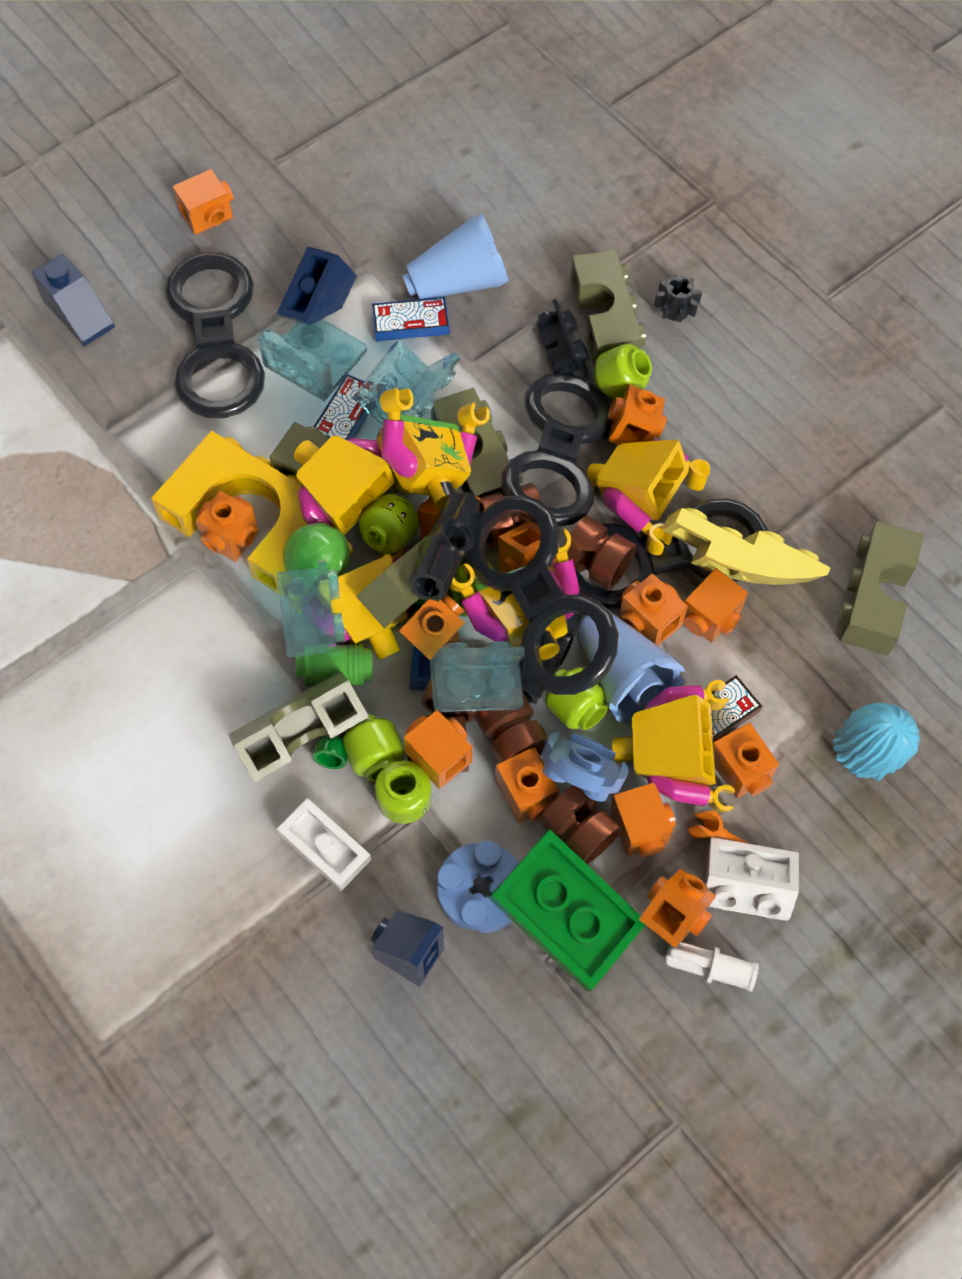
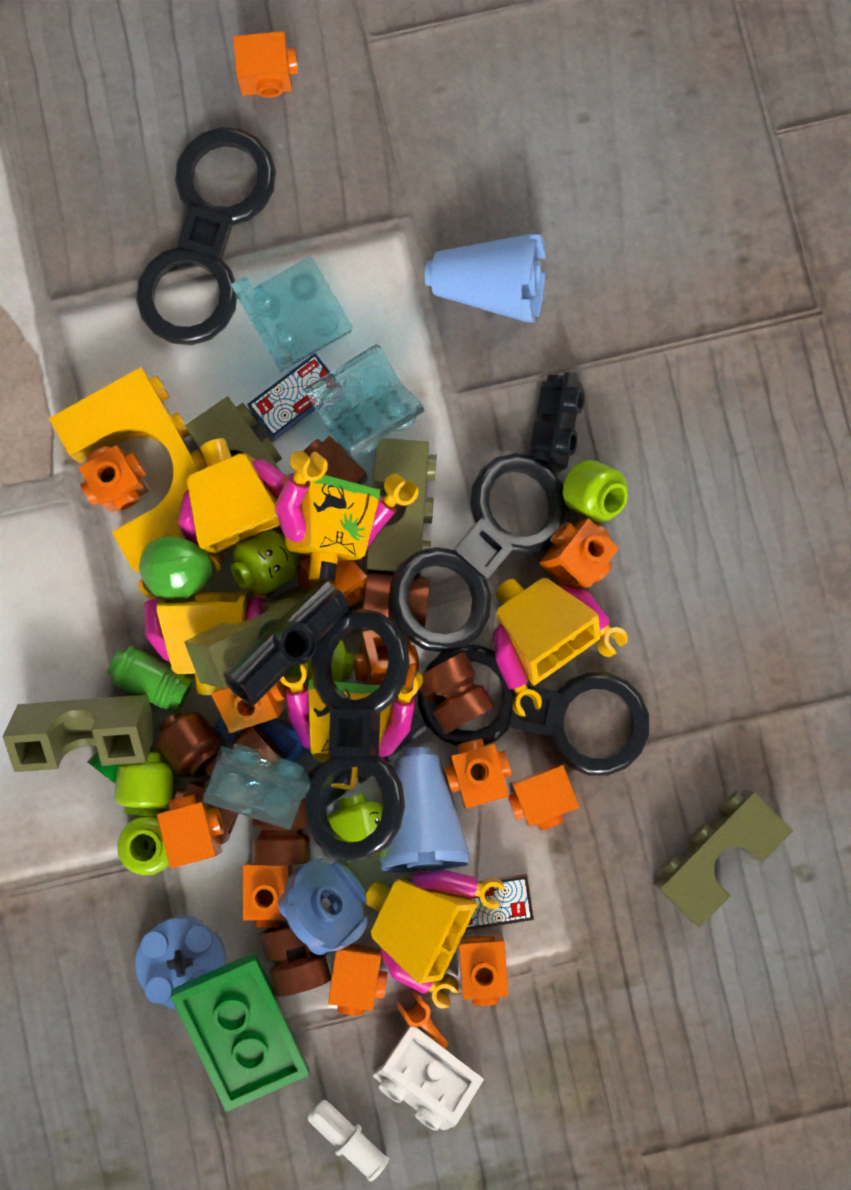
camera: 30 degrees right, 20 degrees up
slope [31,253,115,347] -> none
dark blue slope [277,246,357,325] -> none
clear light blue bracket [277,559,345,658] -> none
white plate [277,798,371,891] -> none
dark blue slope [371,910,444,987] -> none
tile [372,297,450,342] -> none
olive arch [570,249,646,368] -> none
orange brick [639,868,716,948] -> none
black gear [654,274,702,323] -> none
light yellow slope [662,508,831,585] -> none
medium azure hair [832,703,921,781] -> none
none -> copper head [156,712,223,778]

